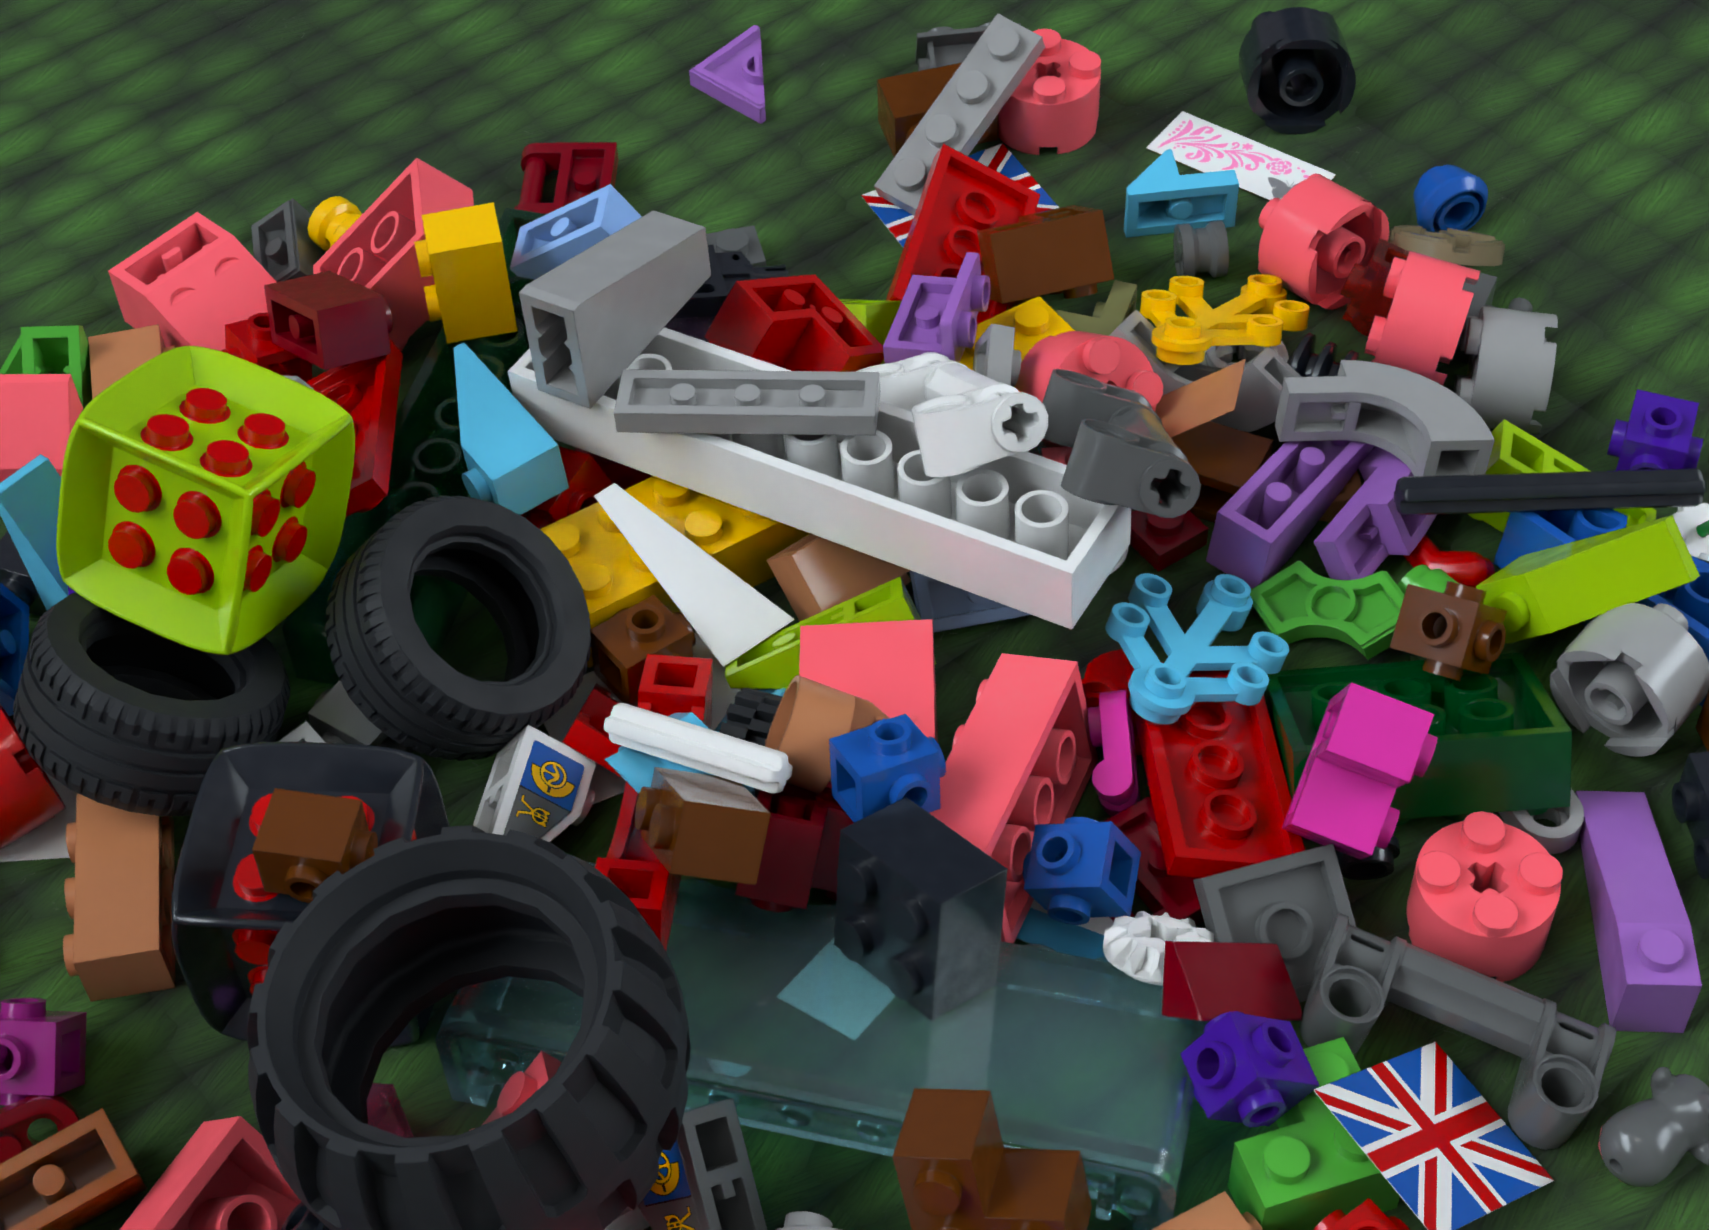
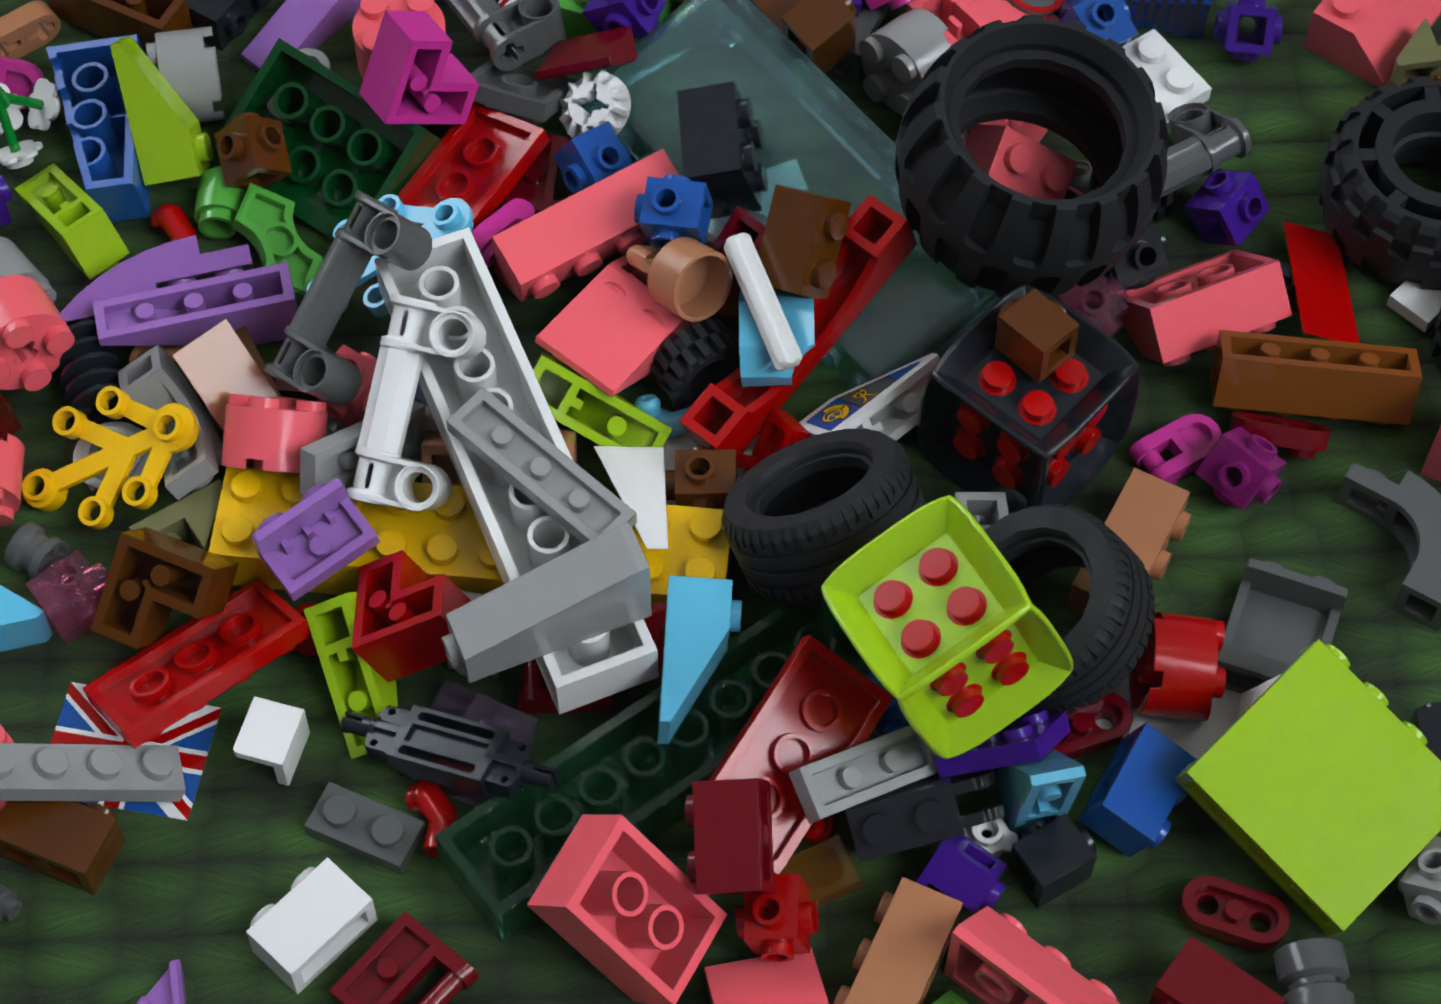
camera: 145 degrees left, 10 degrees up
yellow piece [414,202,518,344] -> none
light blue slope [510,184,642,280] -> none
light grey arch [1275,360,1495,476] -> none
black axle [1394,468,1707,516] -> none
none -> clear pink brick [25,550,108,644]
none -> white panel [233,696,310,786]
none -> white piece [246,857,378,995]
none -> dark pink plate [1128,414,1222,485]

